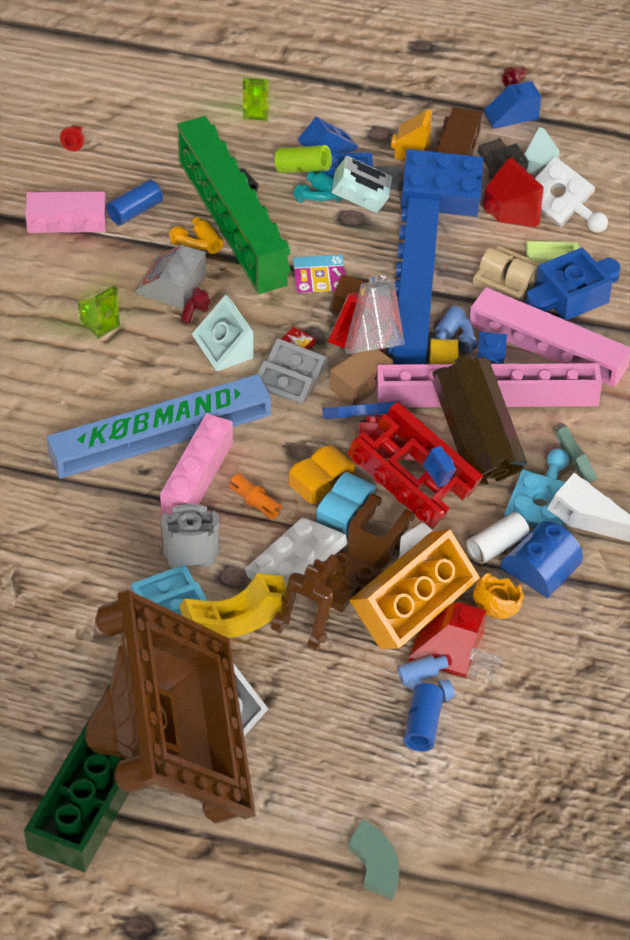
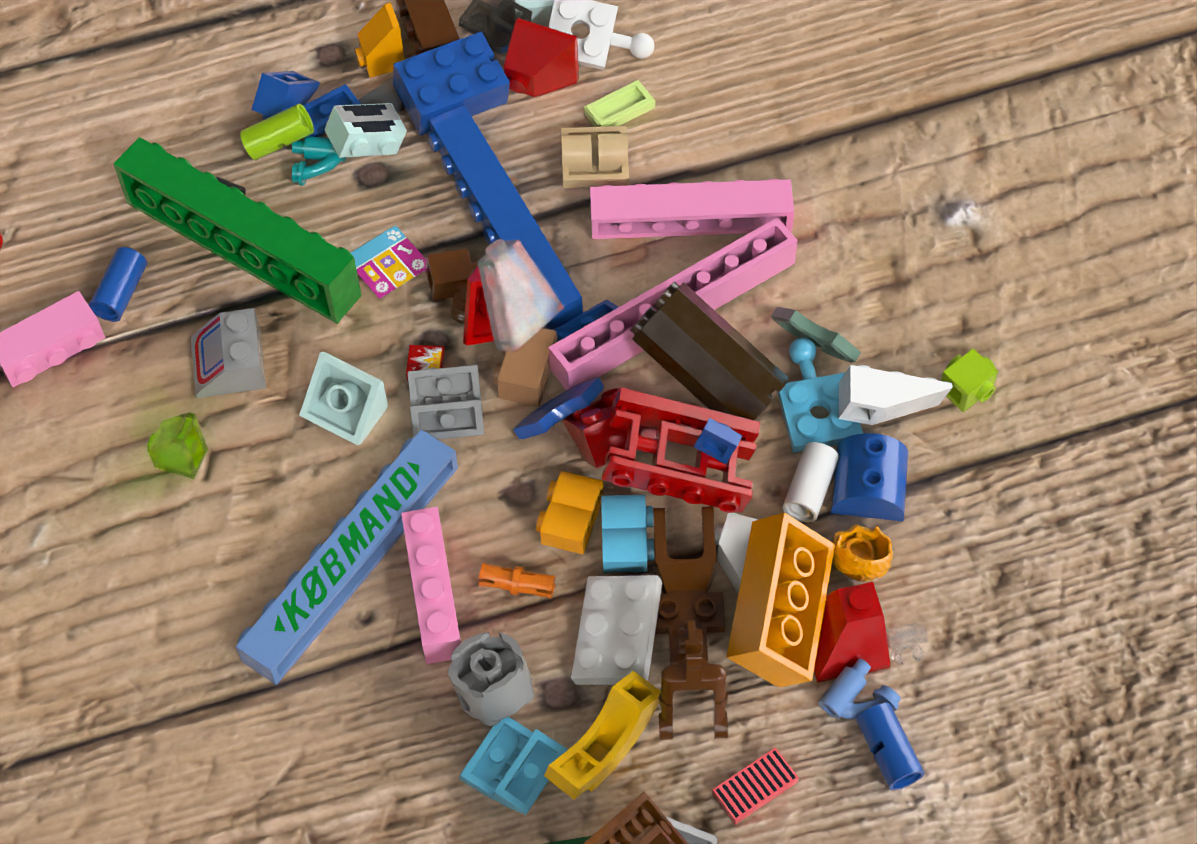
camera: 30 degrees left, 10 degrees up
light orange plant [169,217,224,254] -> none
dark red plate [180,287,211,324] -> none
clear neon green slope [243,78,271,121] -> none
yellow brick [430,339,458,364] -> none
medium blue plant [434,306,478,353] -> none
blue brick [477,332,507,364] -> none
blue brick [526,247,620,321] -> none
none -> coral tile [712,748,799,825]

